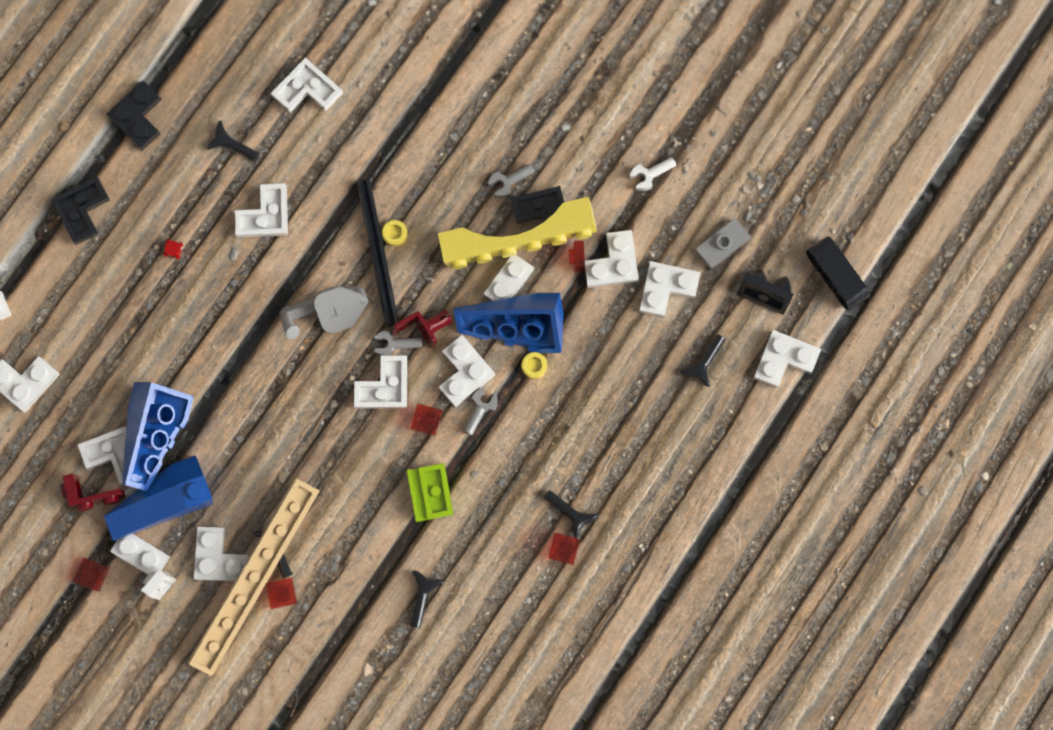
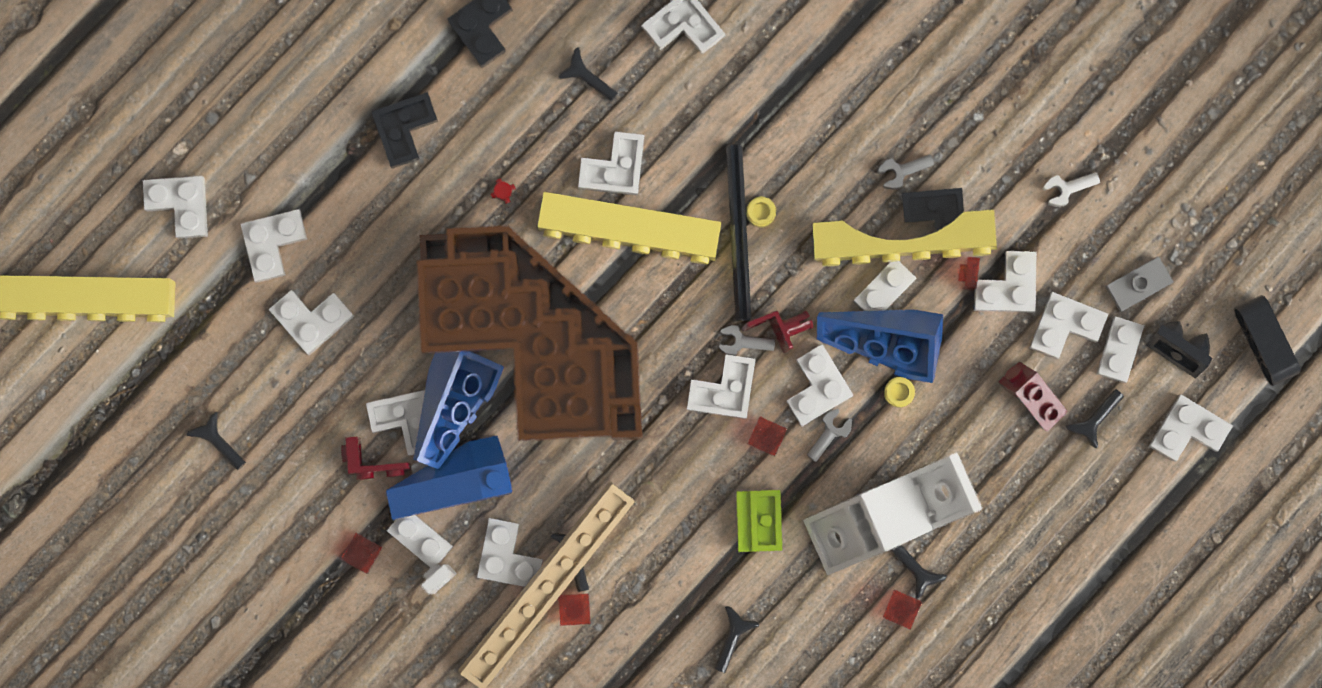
camera: 10 degrees right, 5 degrees up
light grey piece [280,286,368,339] -> none
none -> reddish brown brick [417,225,643,441]
none -> light yellow brick [538,192,721,264]
none -> white bracket [803,453,982,575]
none -> bracket [998,361,1067,431]
none -> white plate [1097,316,1144,383]

